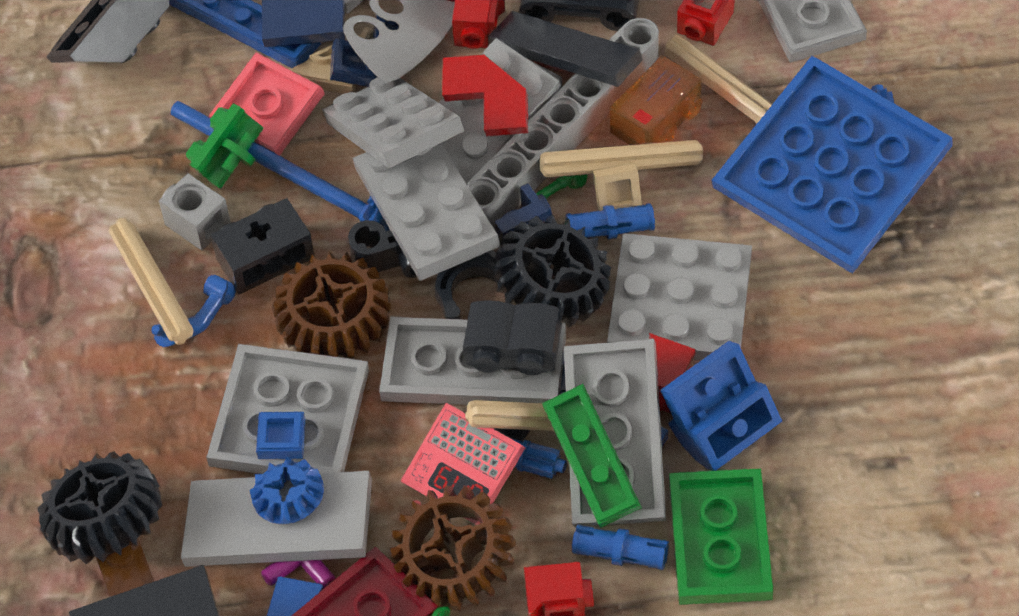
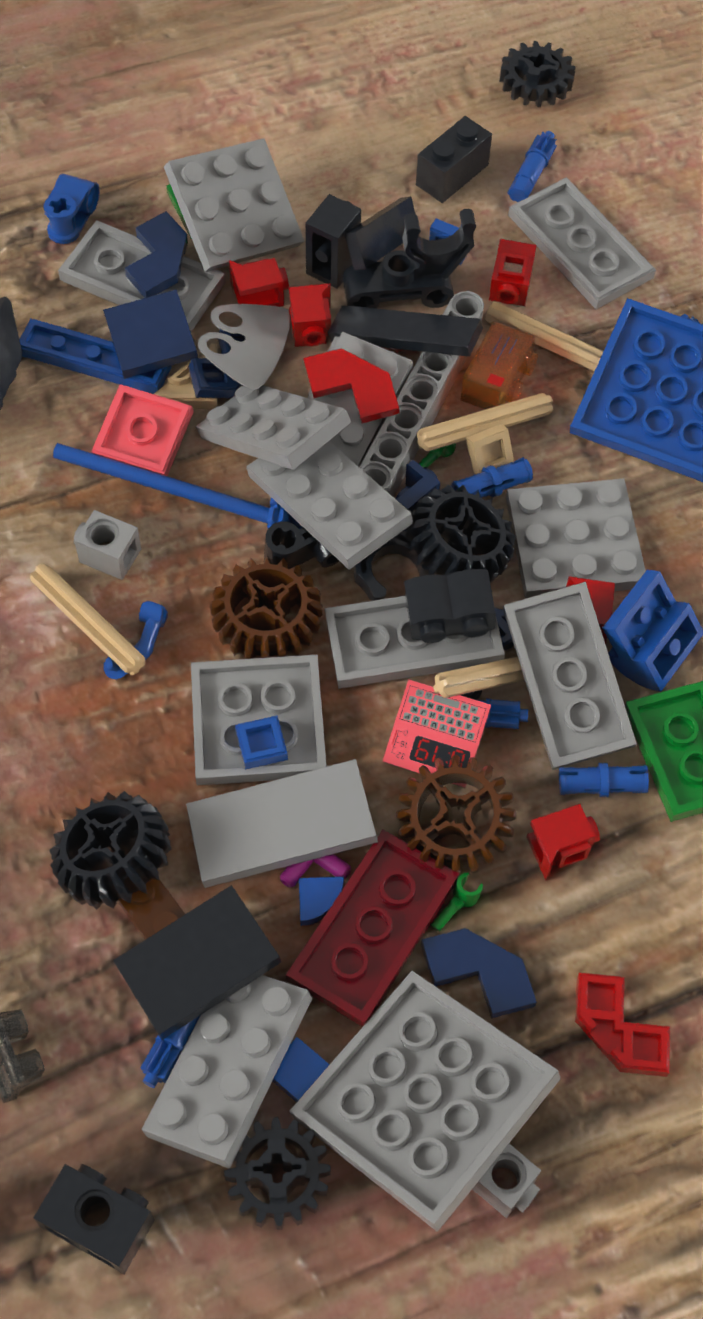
camera: 20 degrees left, 5 degrees up
green hips [186,103,264,189] -> none
black brick [210,198,315,295] -> none
blue gear [249,456,324,524] -> none
green tile [542,384,642,528] -> none

